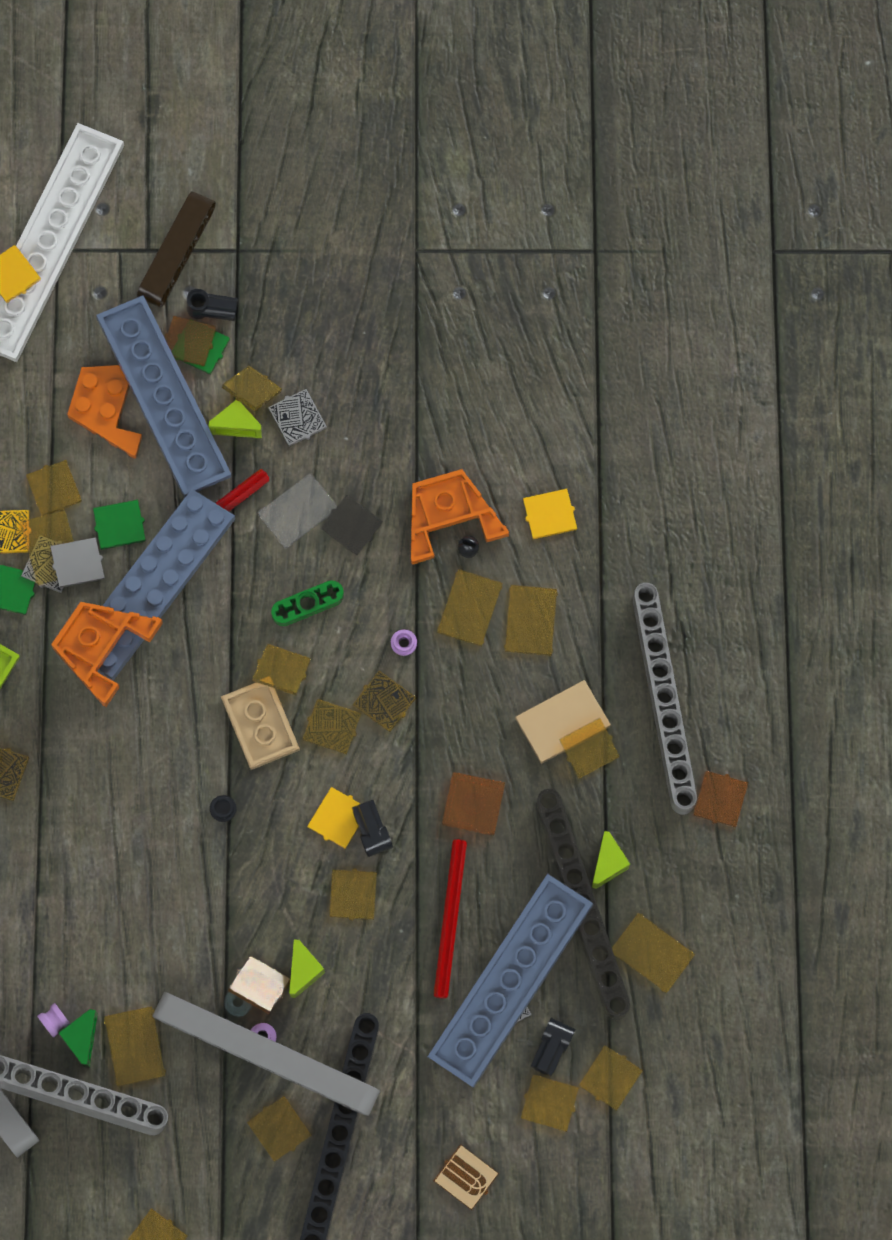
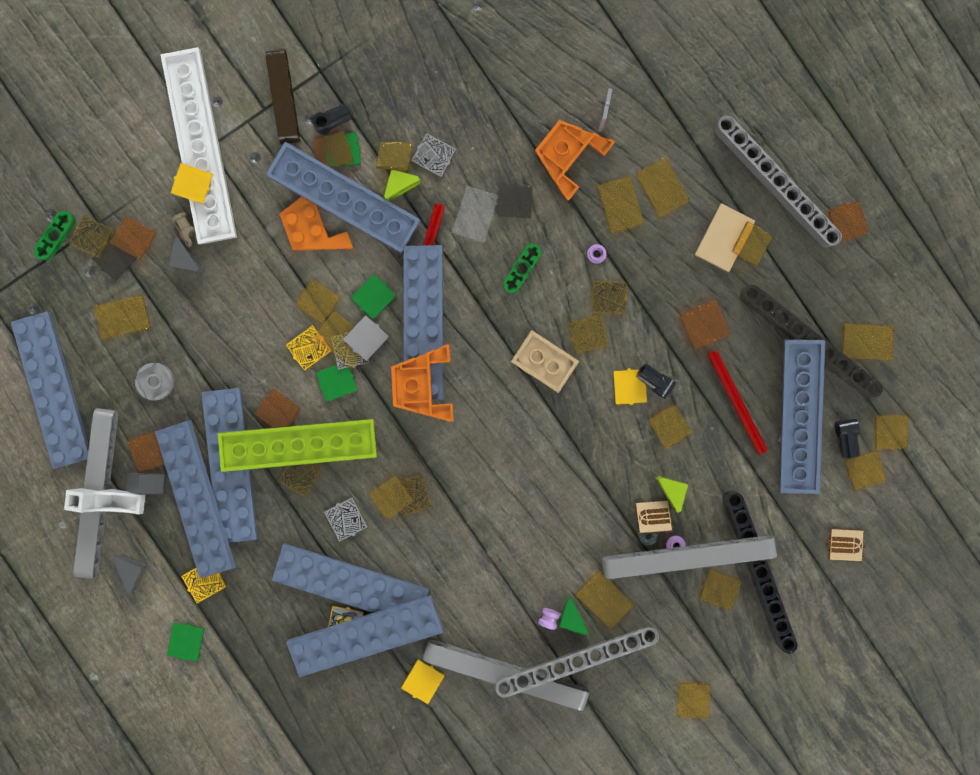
camera: 30 degrees left, 15 degrees up
black plate [210,795,236,822] -> none
clear yellow piece [252,644,311,695] -> none
black hinge [458,536,479,558] -> none
yellow piece [523,489,577,539] -> none
lime slope [591,831,630,889] -> none
none -> light grey piece [598,88,612,132]

